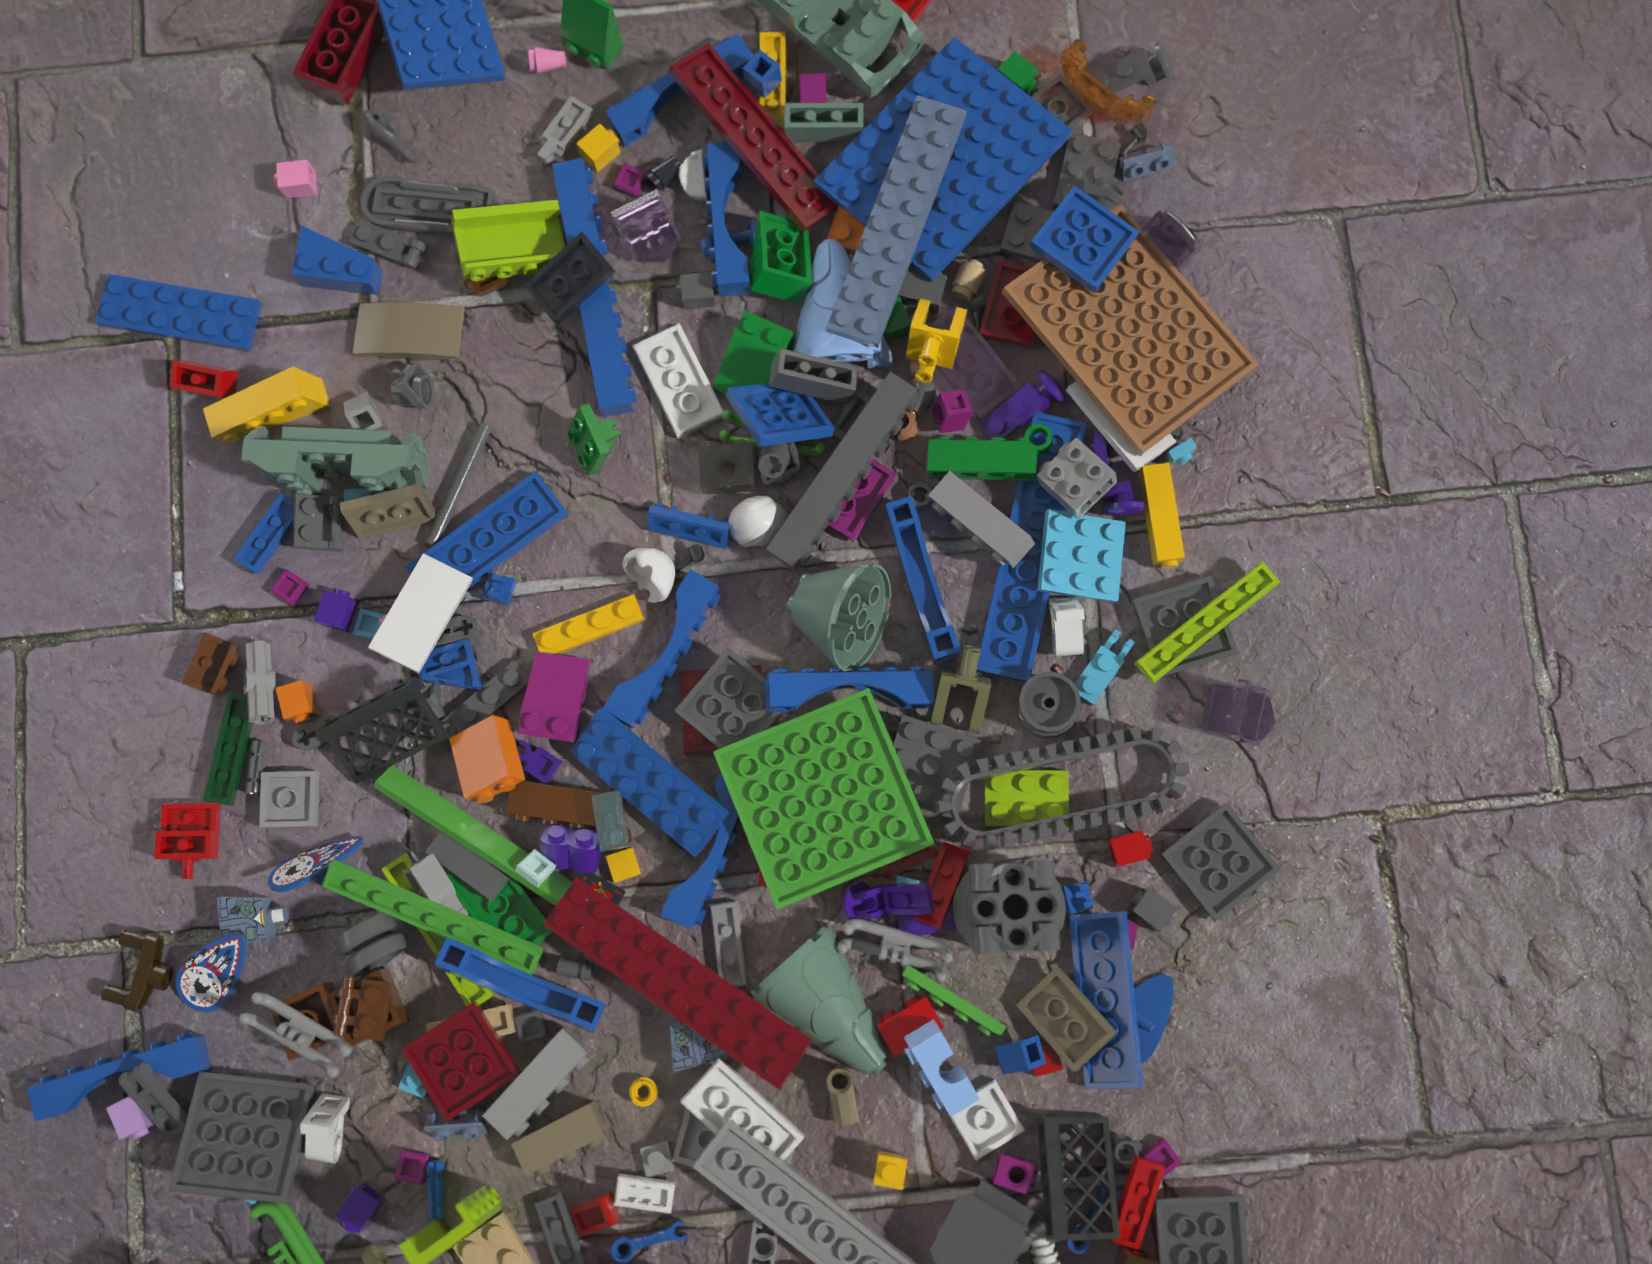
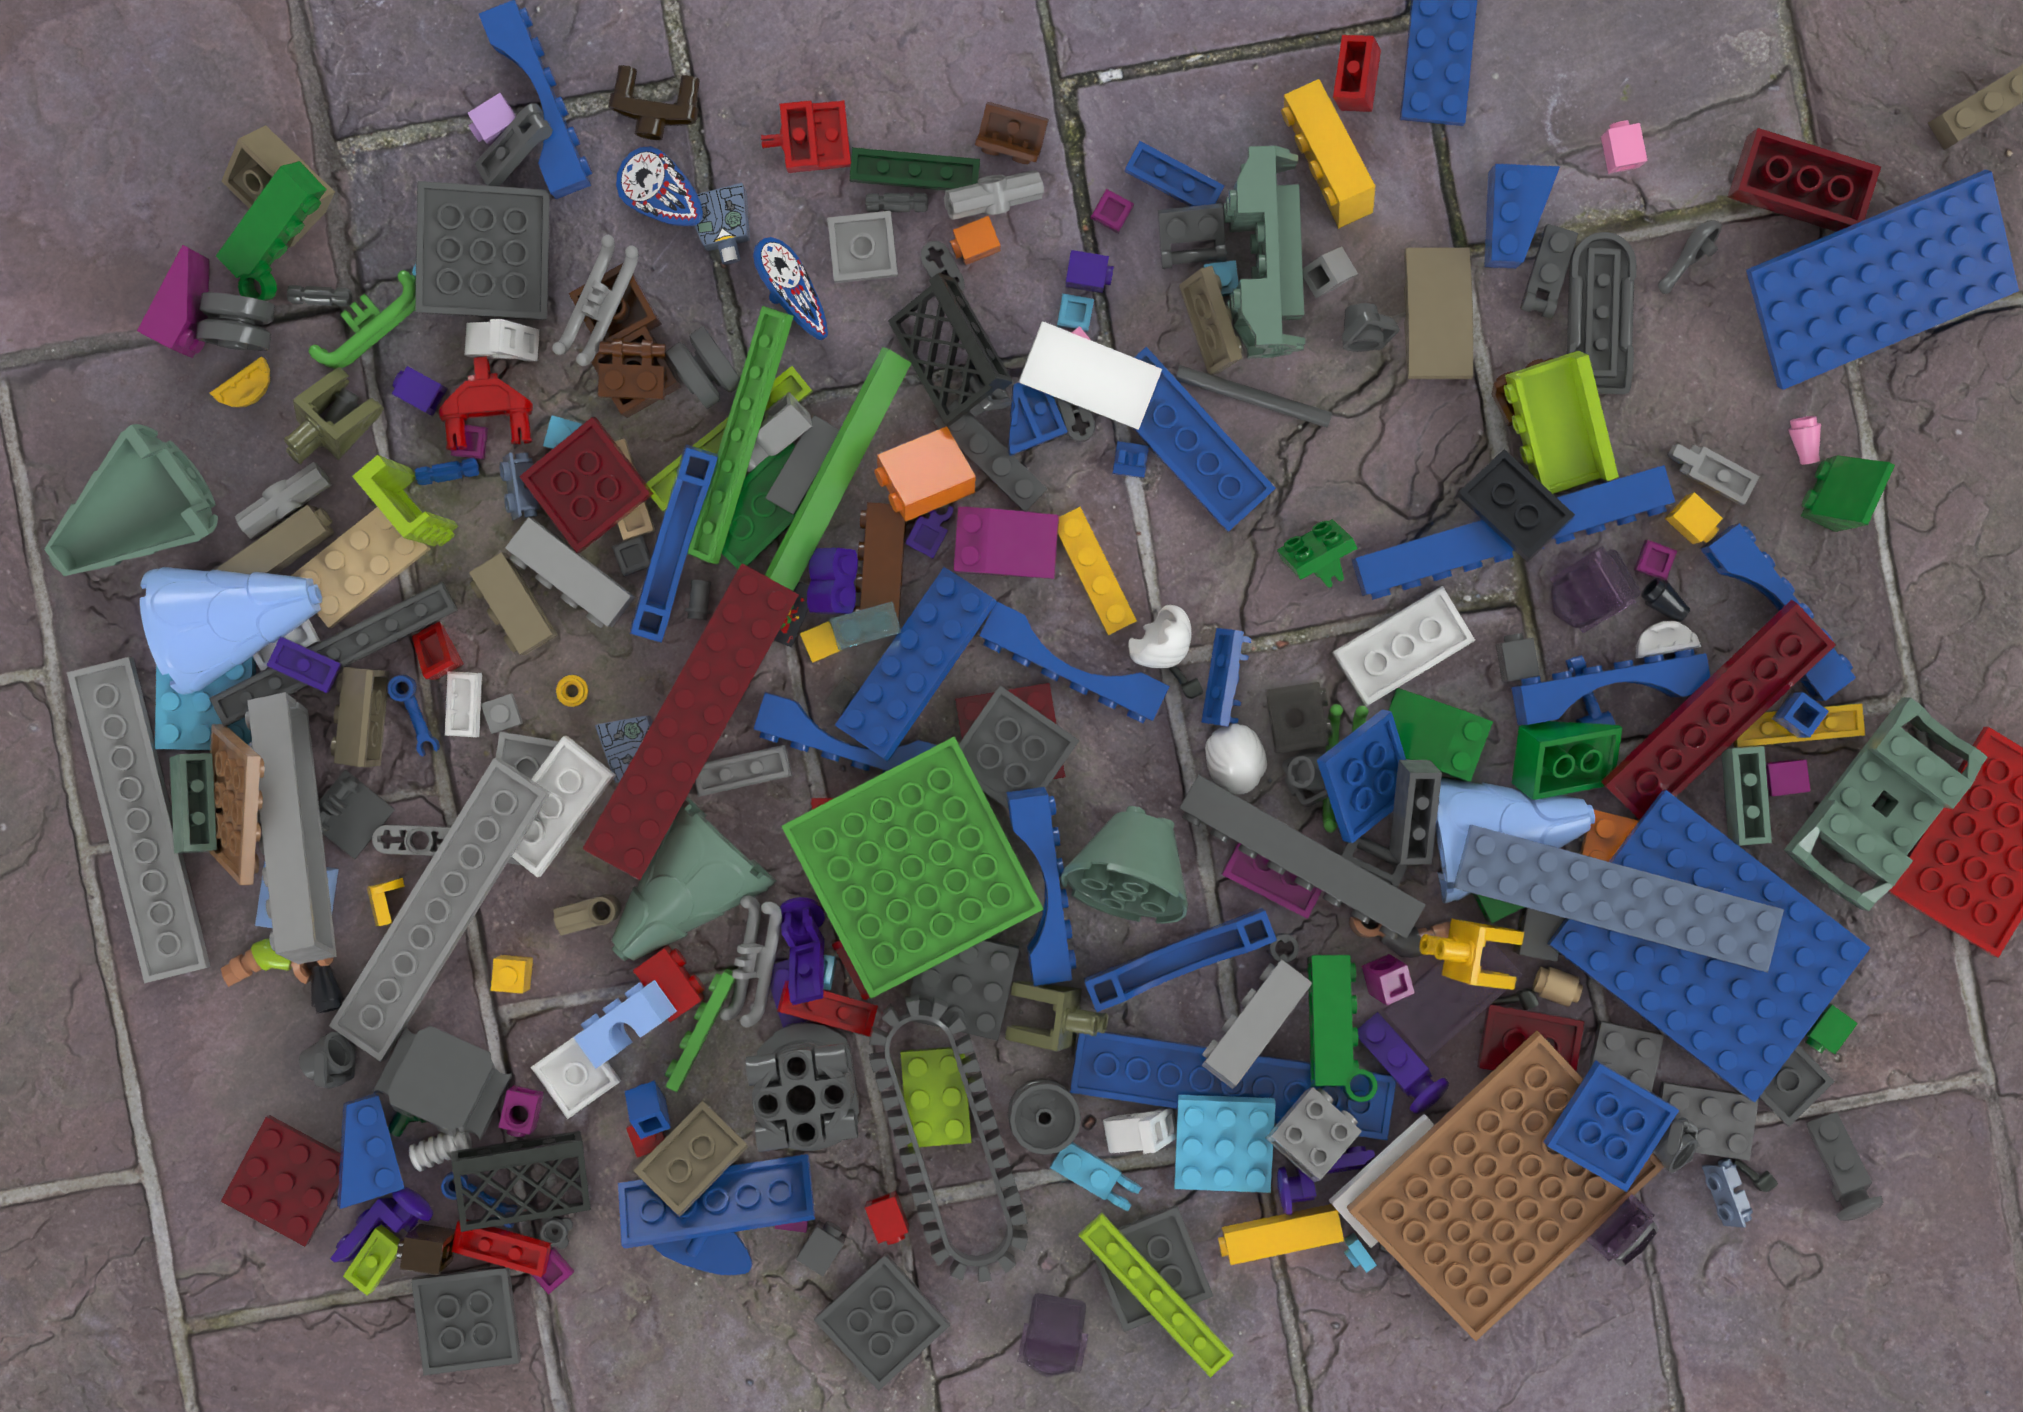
camera: 80 degrees right, 10 degrees up
light aqua tile [515,849,556,887] -> none
clear orange windscreen [1060,38,1158,124] -> none
blue tile [1061,881,1094,915] -> none
none -> red connector [439,356,533,451]

